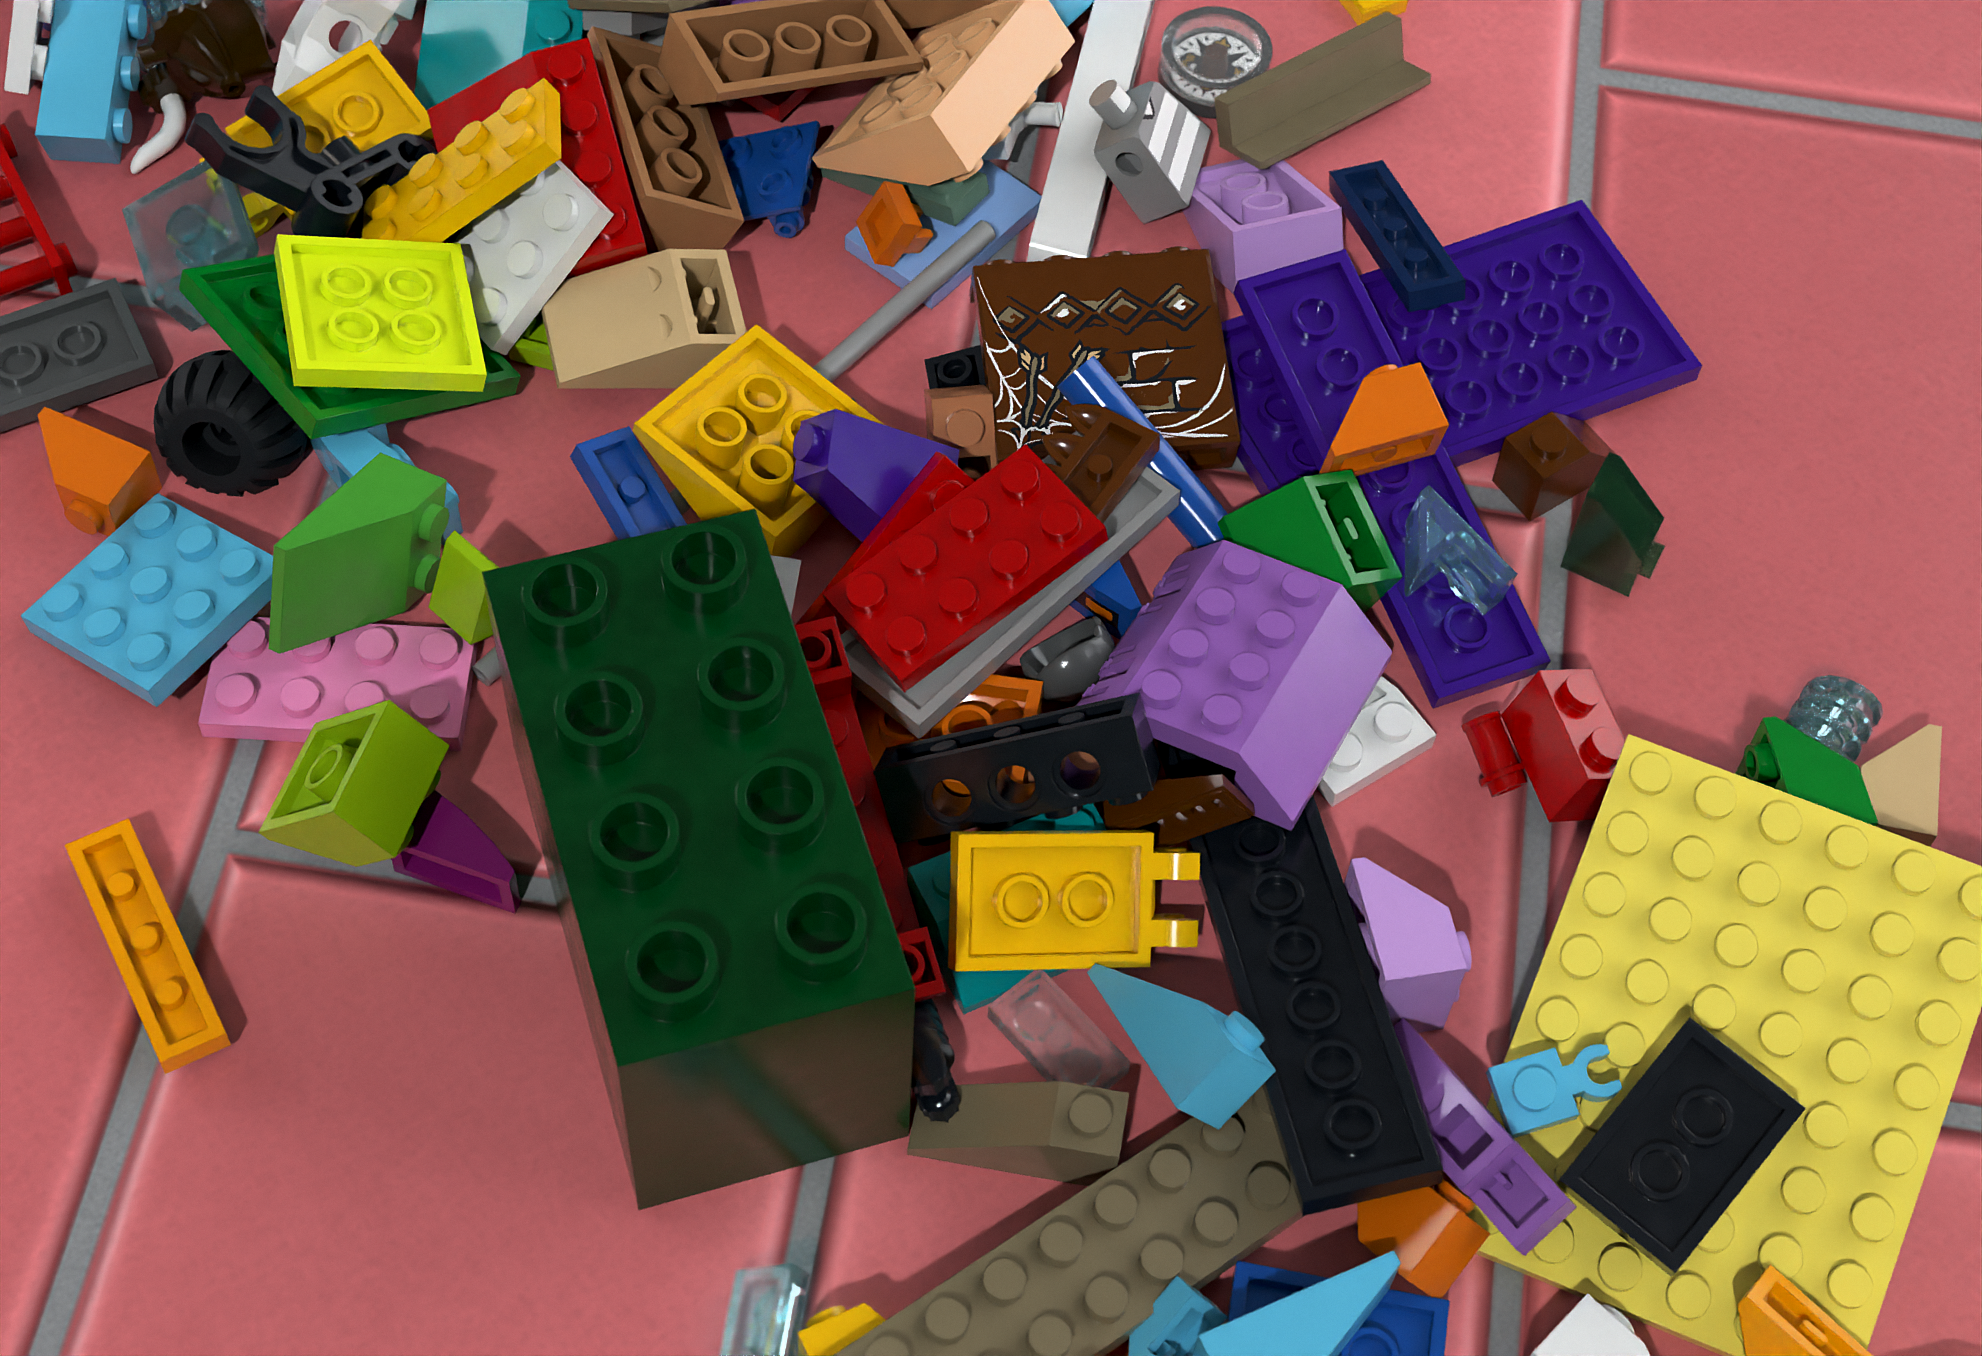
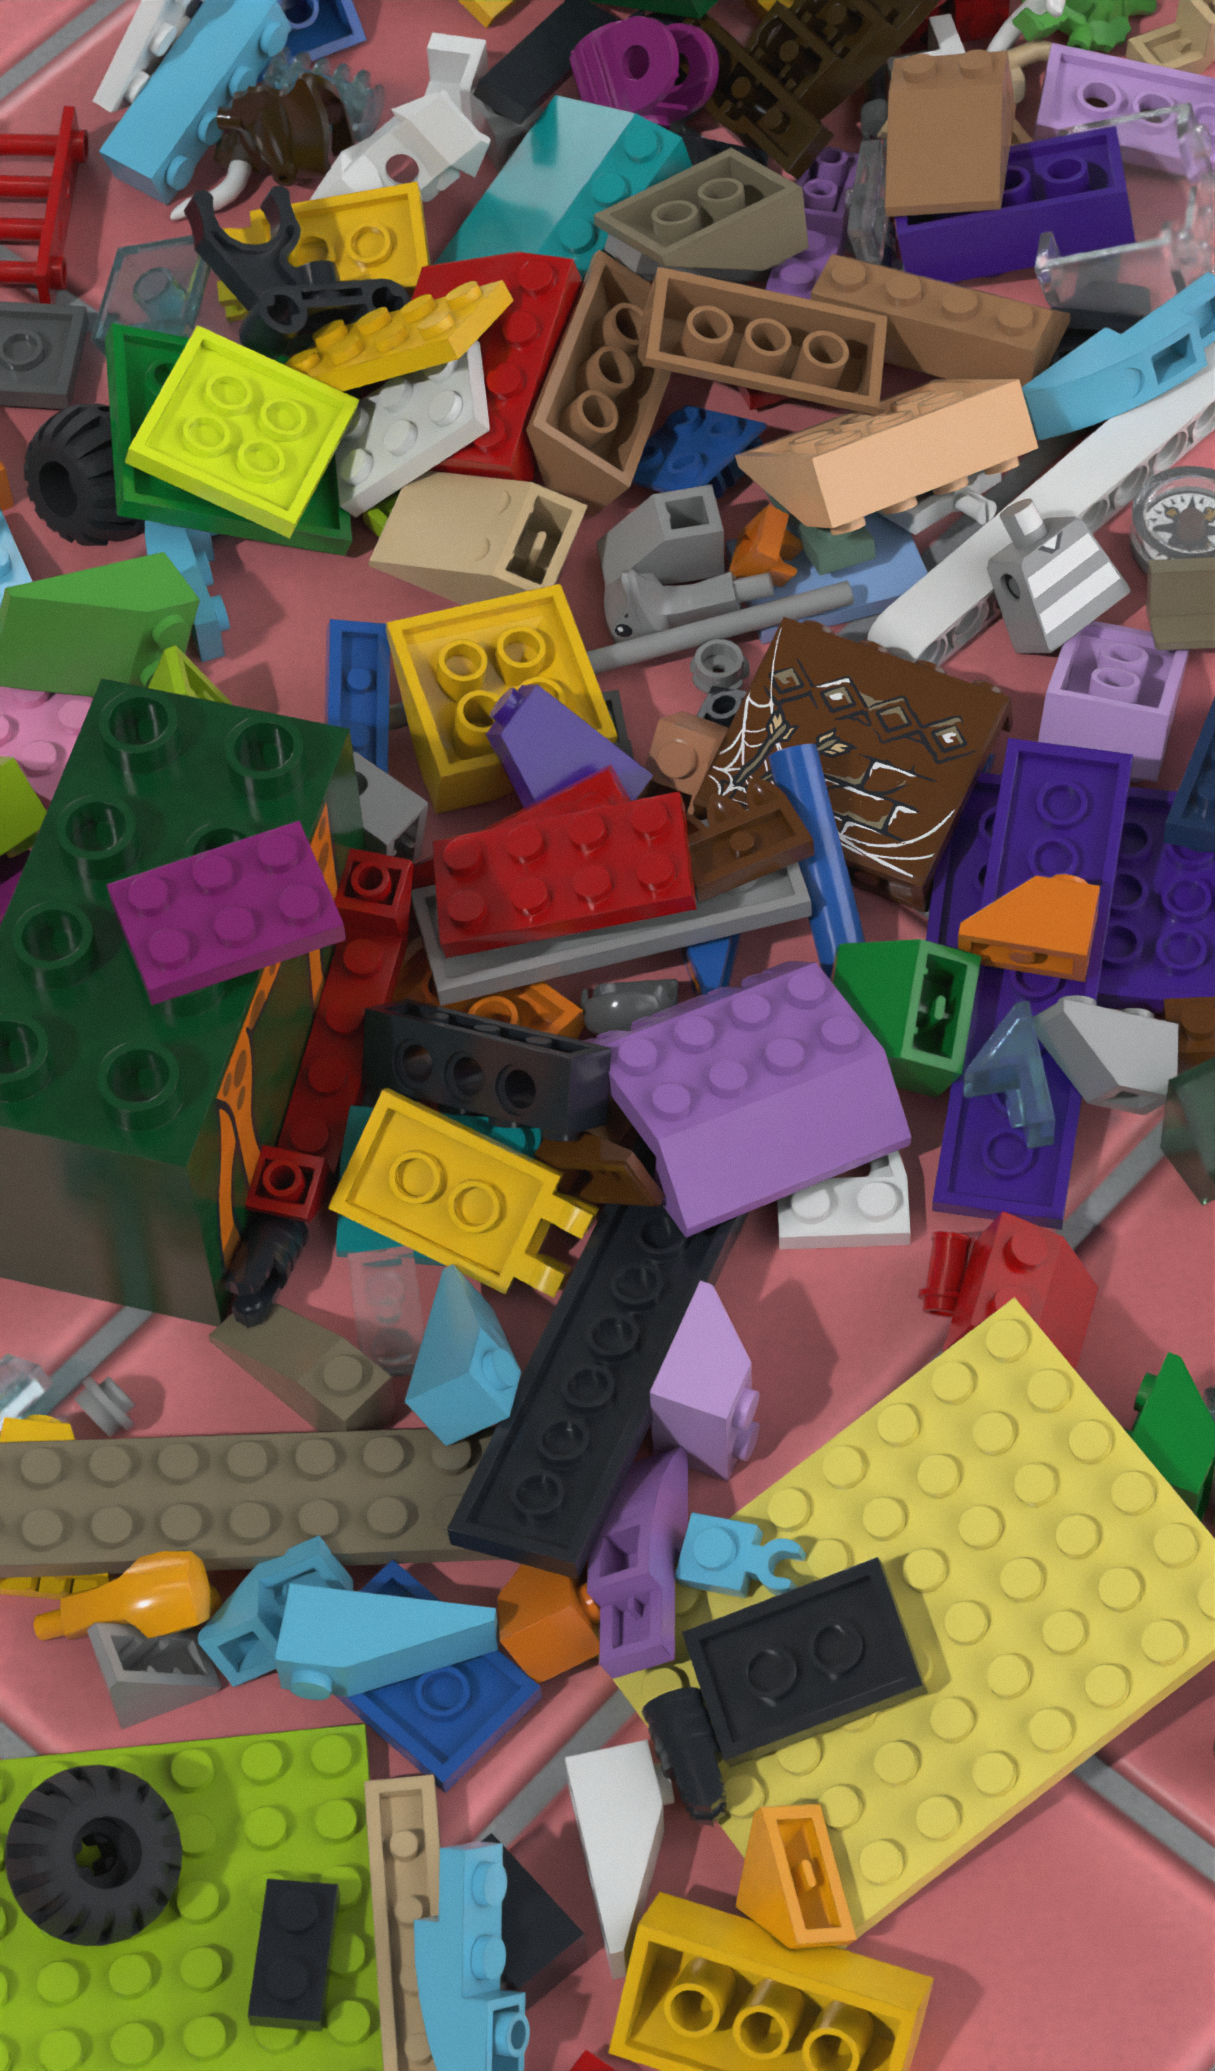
camera: 40 degrees right, 0 degrees up
none -> light grey plate [74,1375,135,1438]
none -> magenta plate [107,821,346,1005]
none -> light grey slope [596,484,725,586]
none -> light grey animal [604,569,774,644]
none -> black hinge [642,1687,727,1827]
none -> light grey plate [690,639,750,694]
none -> light grey slope [1032,995,1179,1115]

